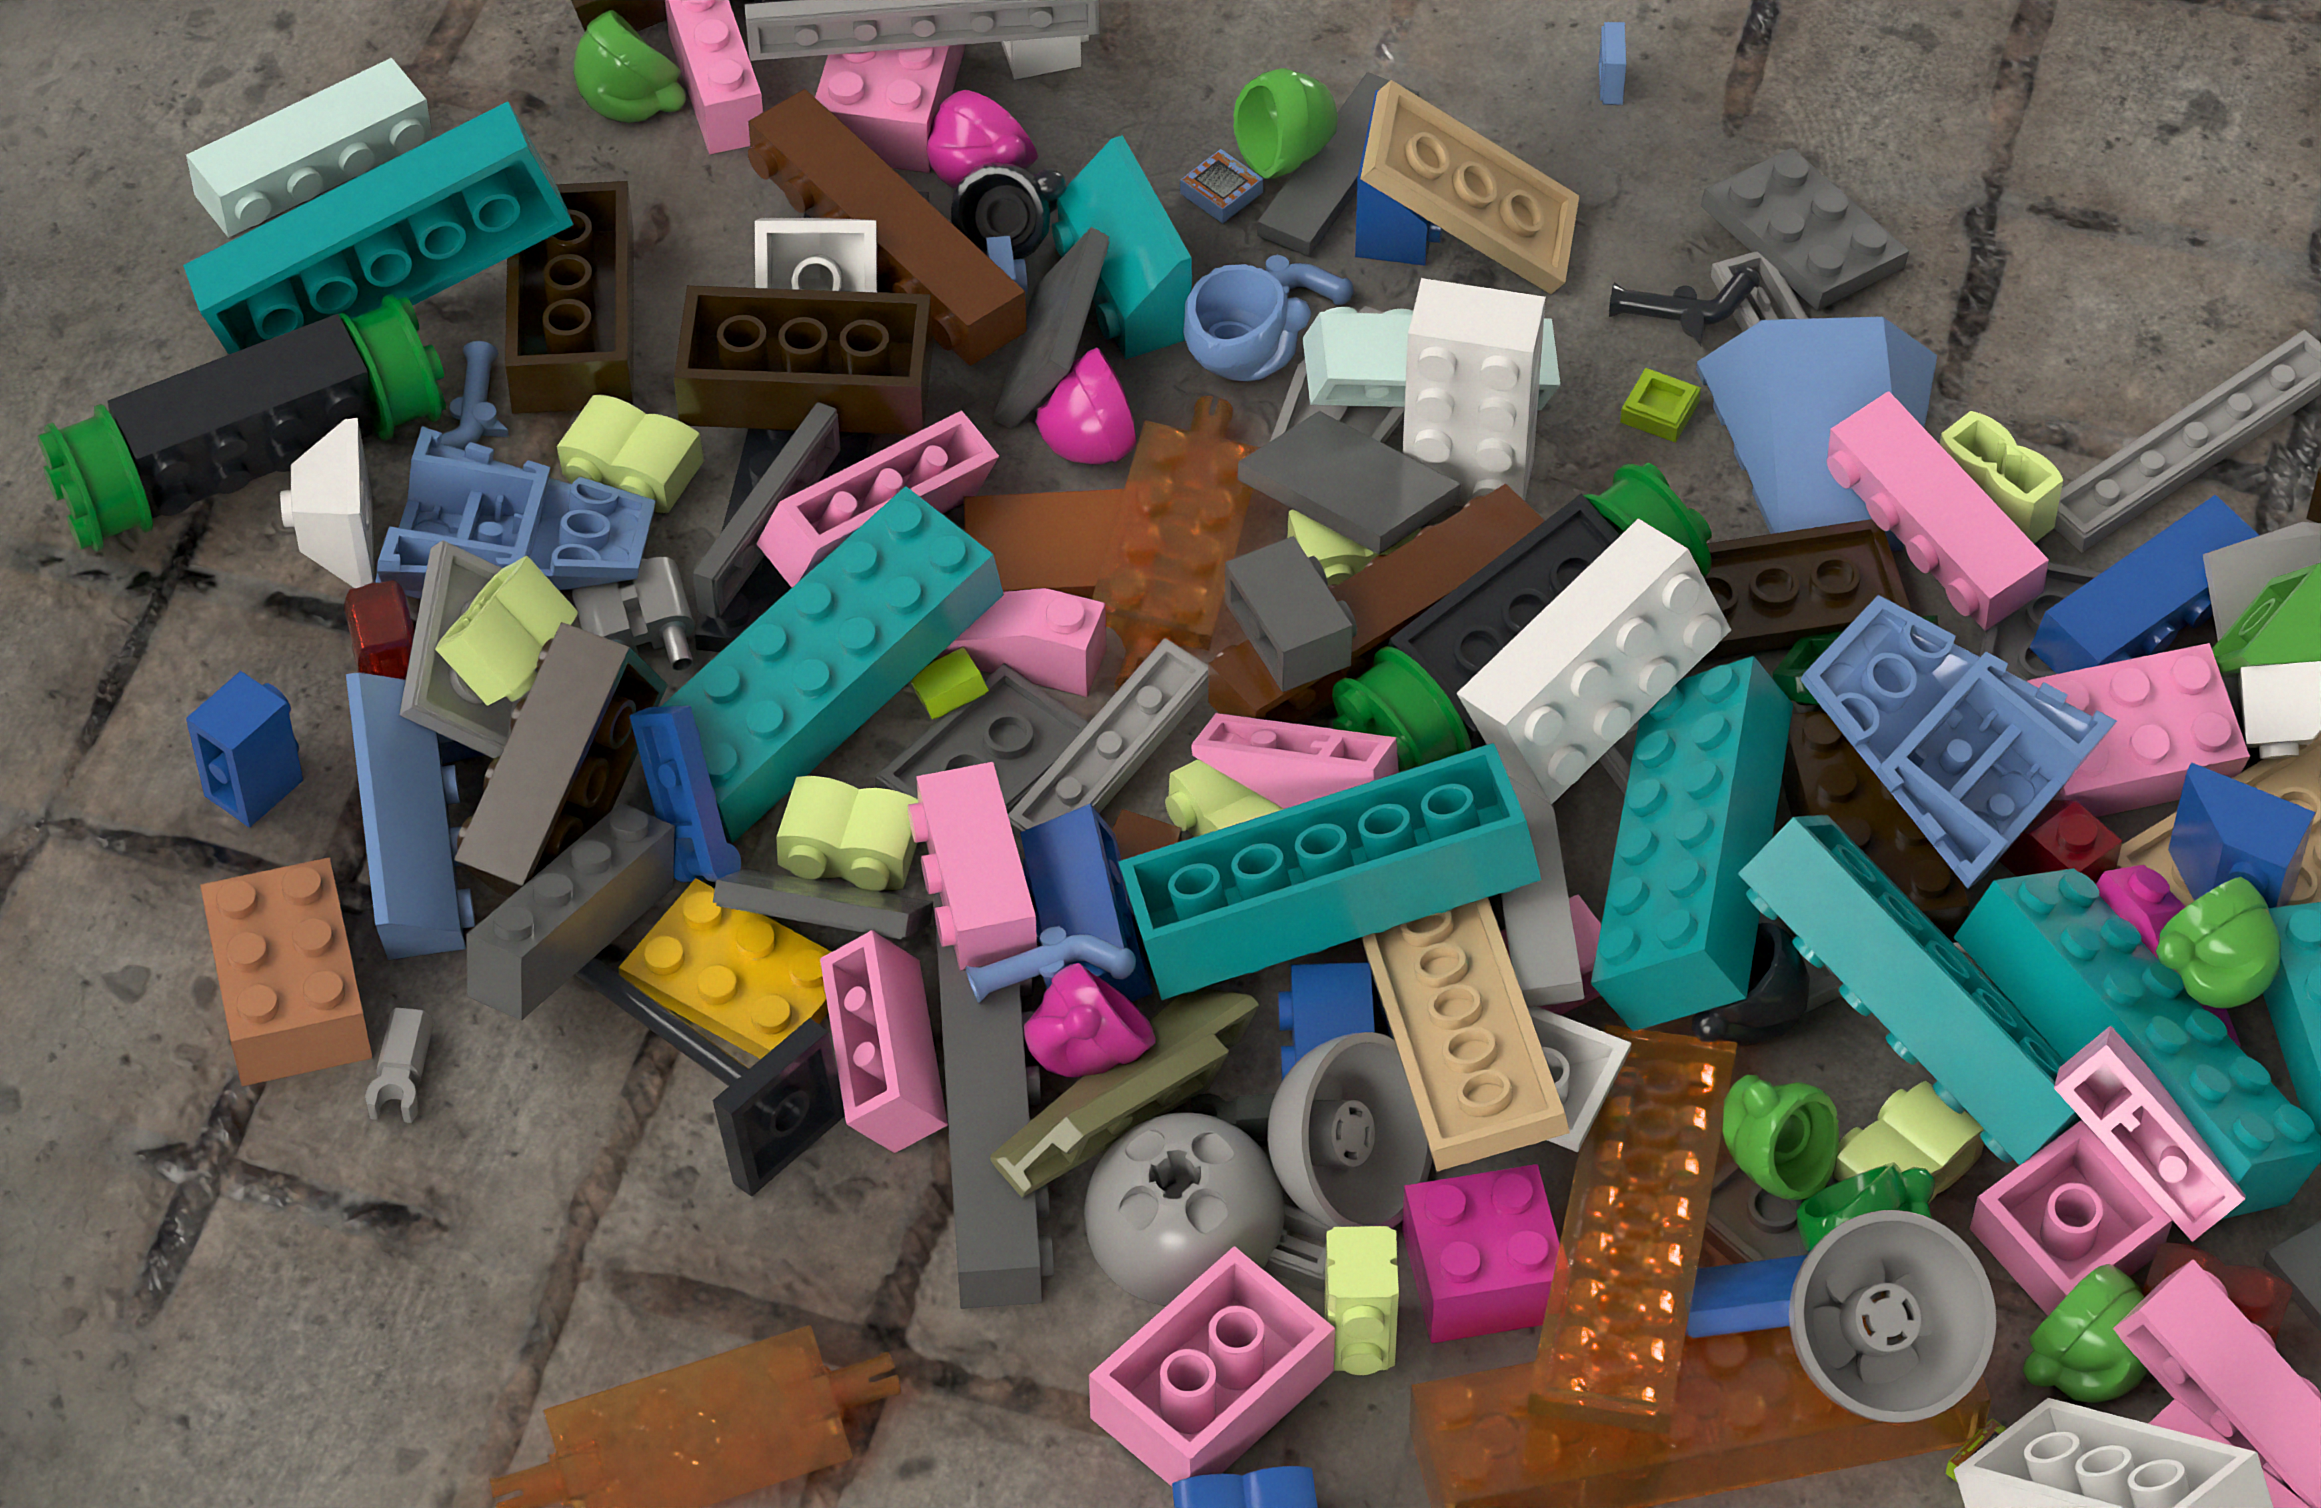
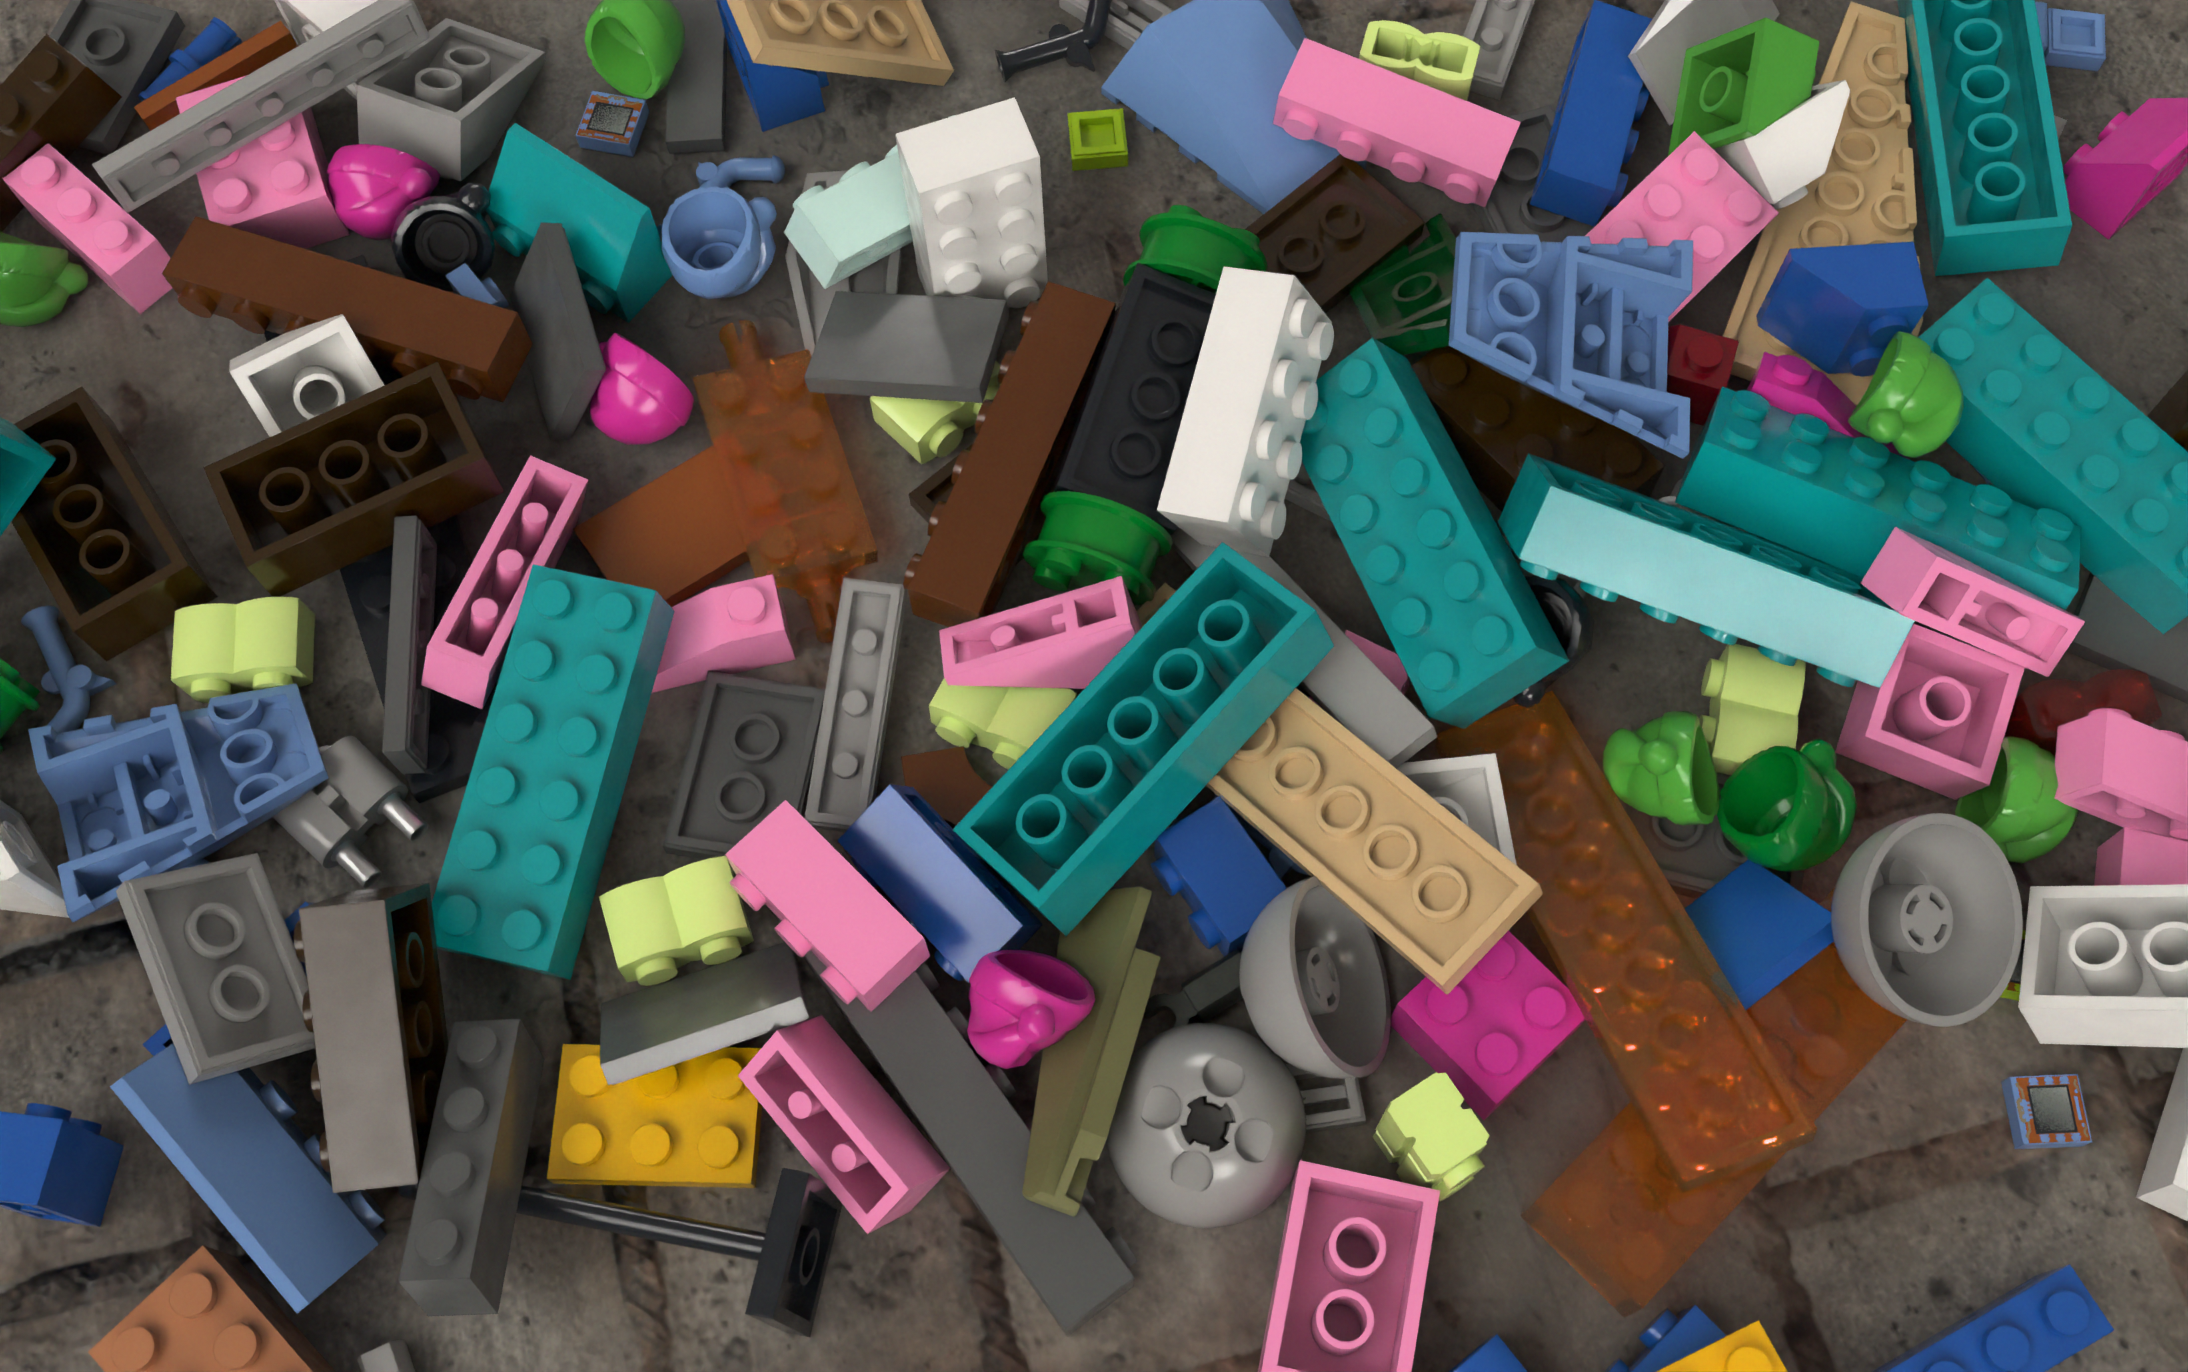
camera: 30 degrees left, 15 degrees up
clear red brick [344,580,415,680] -> none
yellowish green brick [435,556,578,706] -> none
blue plate [629,705,741,883] -> none
lime tile [910,647,989,719] -> none
medium blue piece [966,926,1136,1003] -> none
dark grey brick [1225,536,1357,692] -> none
none -> light grey slope [356,18,545,181]

